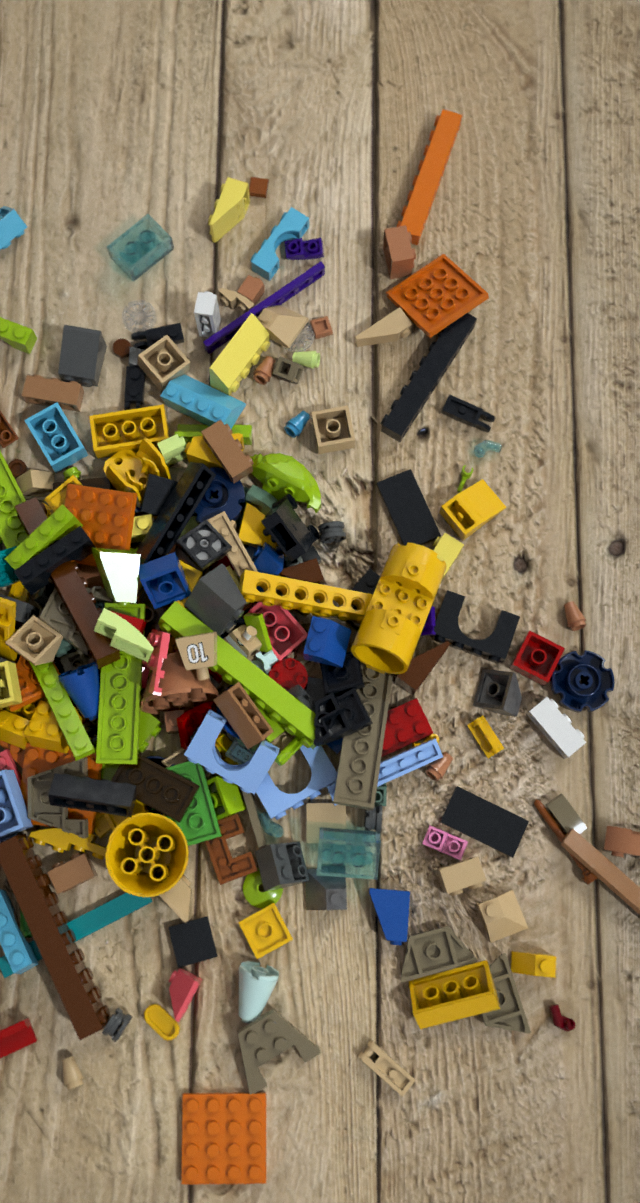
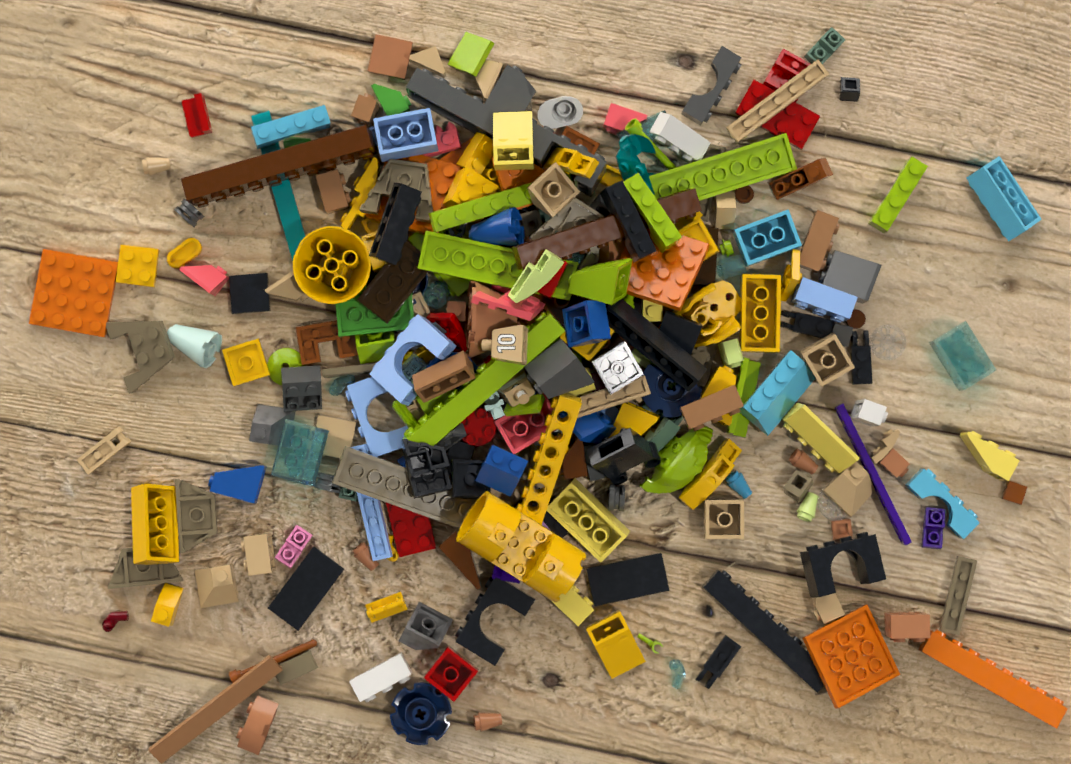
camera: 100 degrees right, 10 degrees up
none -> yellow plate [116,245,160,288]
none -> clear light blue head [423,280,451,309]
none -> light yellow slope [546,478,630,563]
none -> yellow slope [678,438,742,510]
none -> clear light blue brick [716,254,747,280]
none -> yellow wing [781,249,802,302]
none -> light blue brick [790,277,858,323]
none -> black arch [800,532,886,598]
none -> dark tan plate [939,556,977,635]

